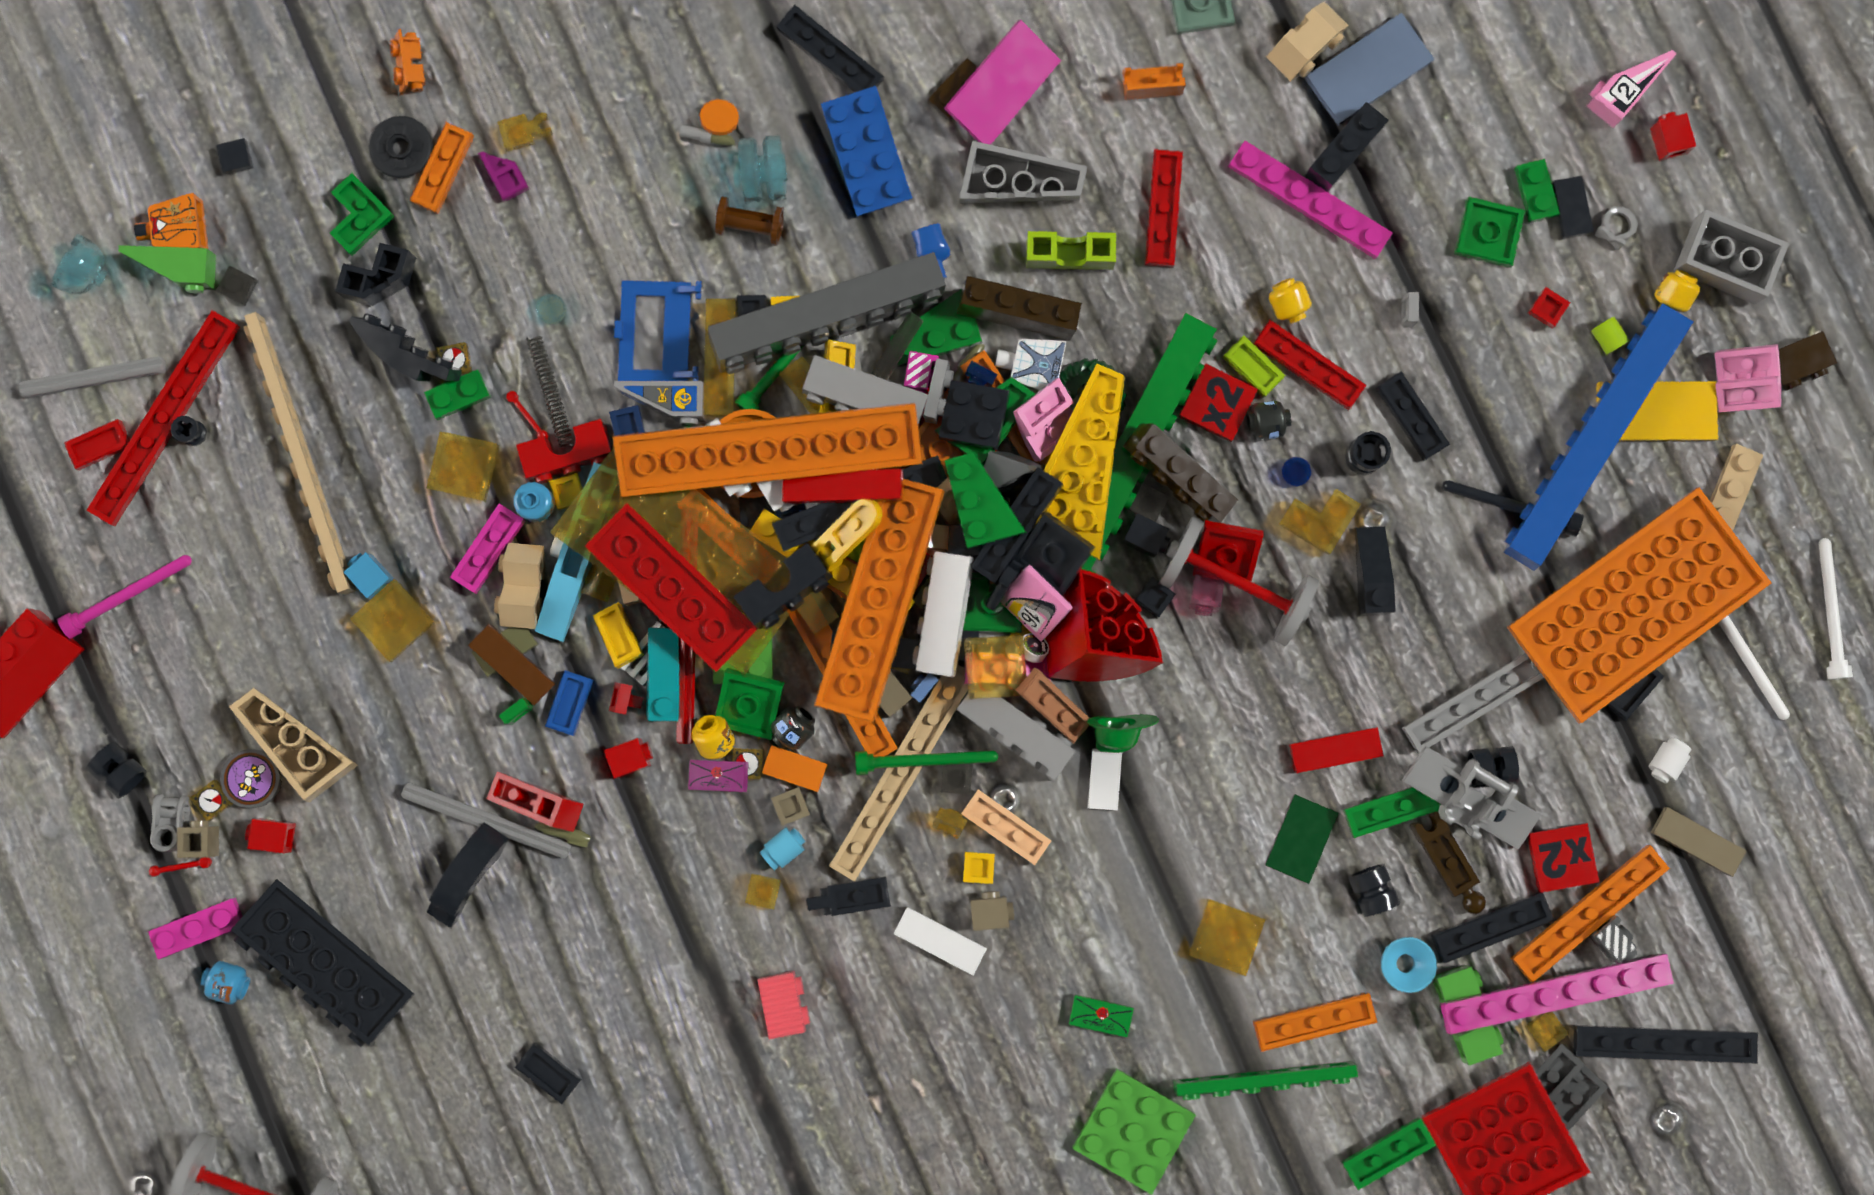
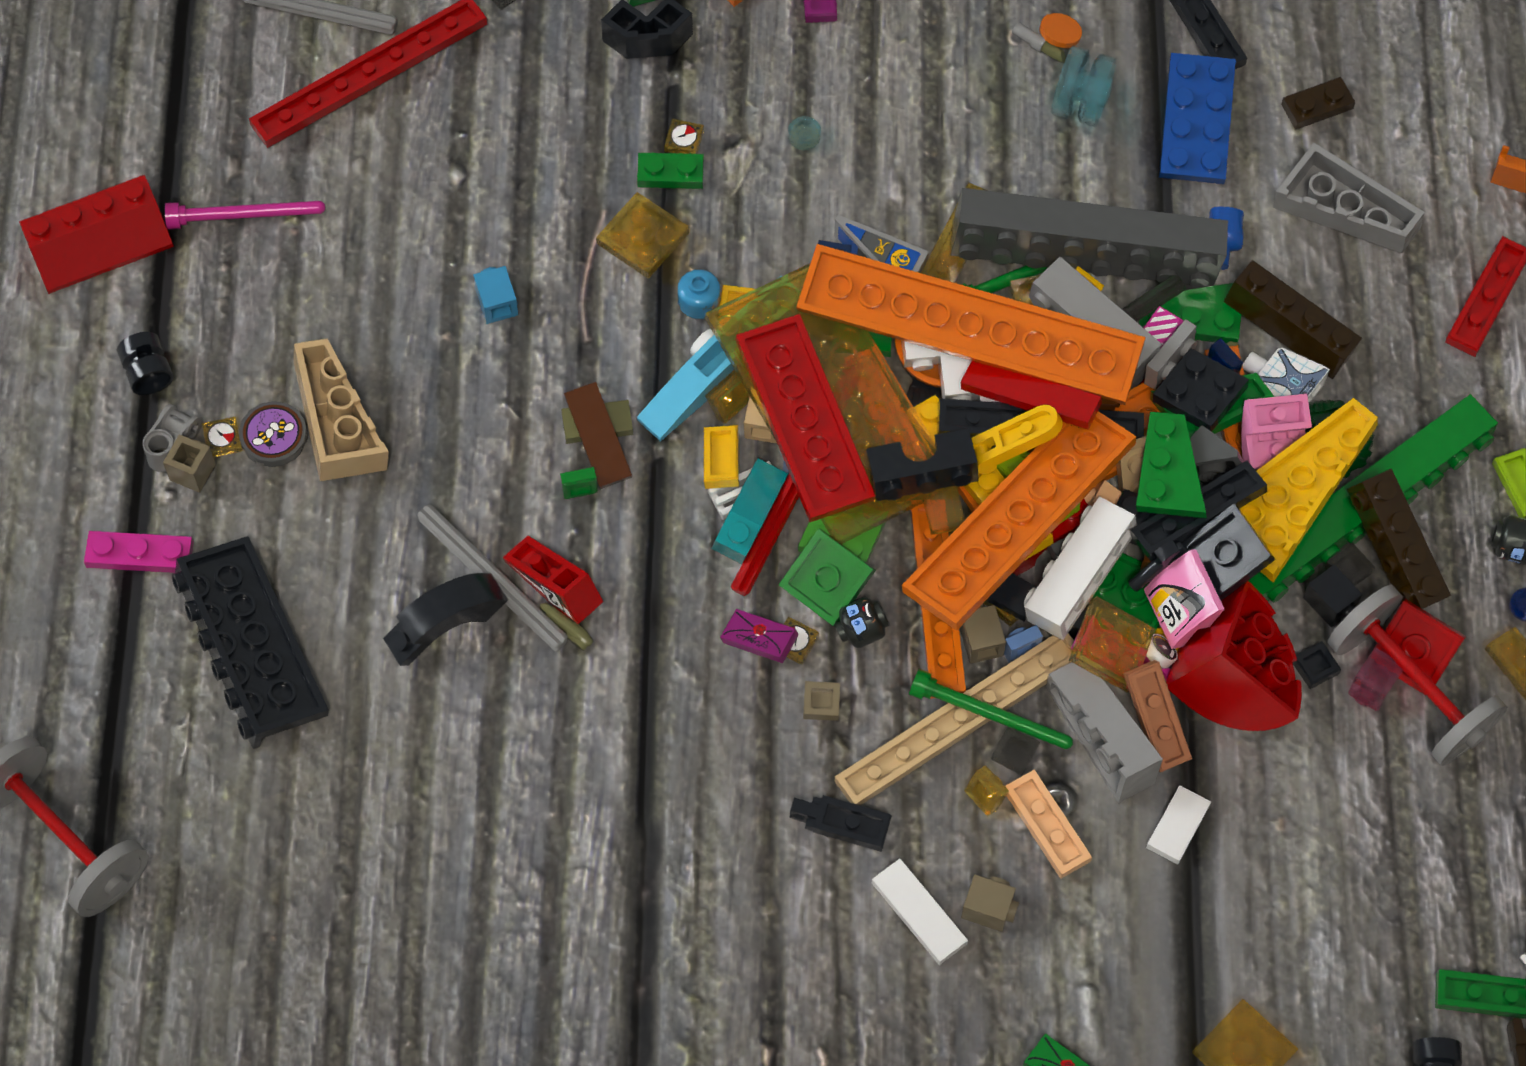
camera: 25 degrees right, 20 degrees down
red tile [64,419,130,471] -> none
red hinge [148,857,212,877] -> none
black bush [171,416,207,446] -> none
dark azure head [201,961,250,1004] -> none
tan plate [244,312,356,595] -> none
red brick [245,818,296,853] -> none
black slope [350,313,463,382] -> none
clear yellow plate [350,579,436,663] -> none
dark pink plate [450,503,526,594] -> none
tan brick [494,543,545,629] -> none
red hinge [506,391,548,438] -> none
black tile [515,1042,582,1105] -> none
red arch [516,418,615,484] -> none
clear smoke piece [525,336,575,447] -> none
blue tile [545,670,594,736] -> none
red brick [604,738,653,779] -> none
red tile [609,682,644,715] -> none
blue piece [614,280,702,381] -> none
yellow head [691,715,735,760] -> none
reddish brown hose [715,196,784,246] -> none
clear yellow plate [745,873,781,910] -> none
coral brick [758,970,810,1040] -> none
medium azure brick [760,827,806,870] -> none
orange tile [762,745,828,792] -> none
dark pink tile [944,20,1061,145] -> none
yellow plate [963,852,995,884] -> none
lime arch [1026,231,1116,270] -> none
green piece [1087,714,1159,753] -> none
red tile [1179,363,1258,442] -> none
dark green sticker [1266,794,1339,884] -> none
red tile [1289,727,1384,773] -> none

